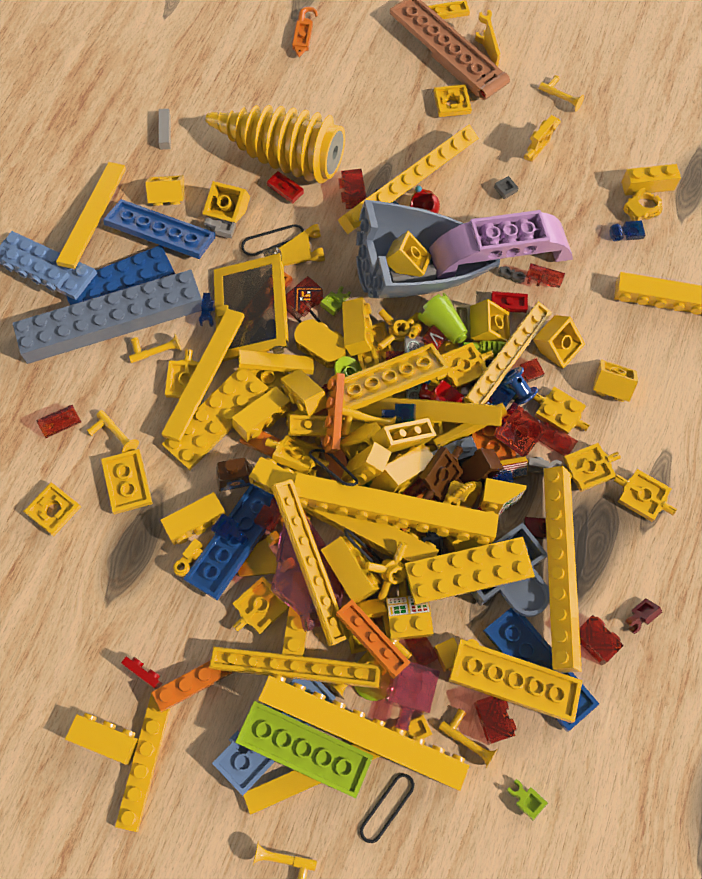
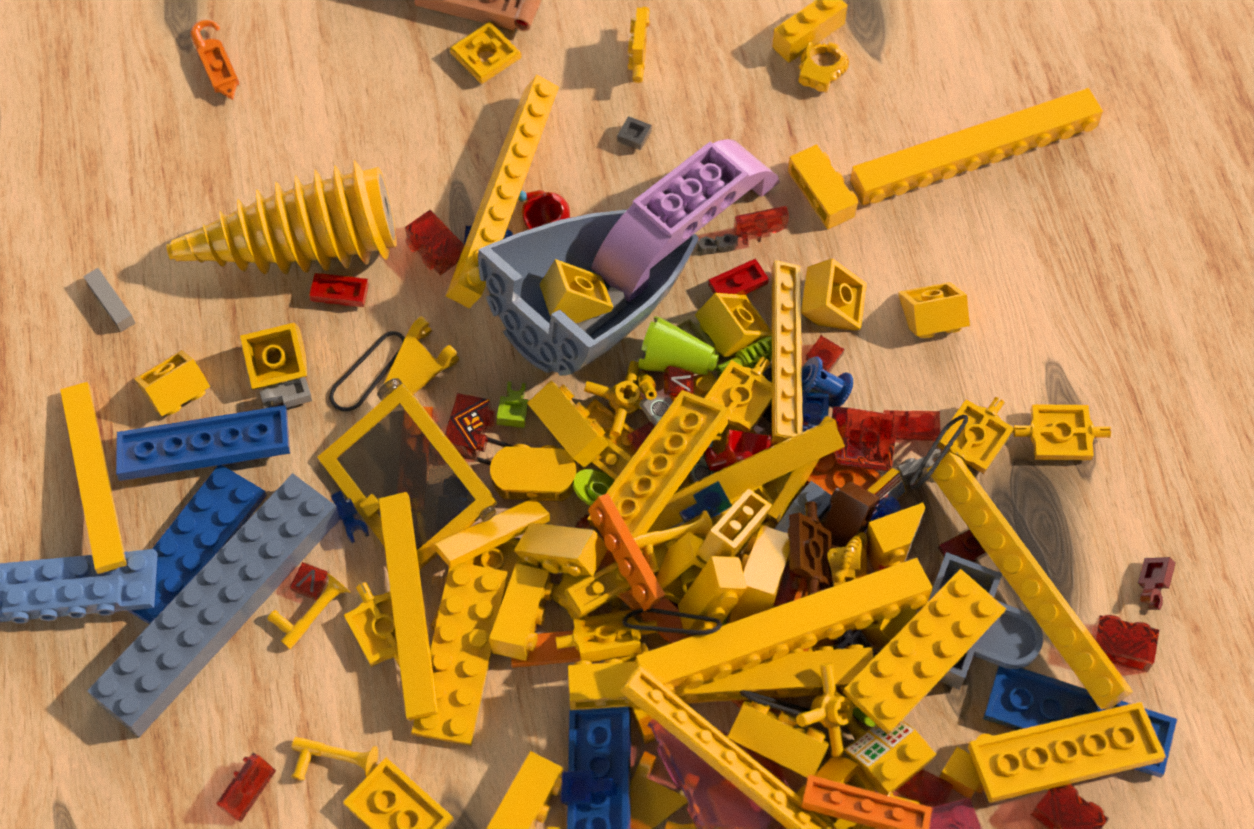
camera: 30 degrees left, 5 degrees down
reddish brown torso [216,458,253,492] -> none
clear red plate [254,496,282,533] -> none
yellow plate [532,386,590,436] -> none
clear blue plate [609,220,646,241] -> none
none -> clear red tile [290,562,329,600]
none -> yellow brick [788,144,858,230]
none -> black piece [910,415,968,488]

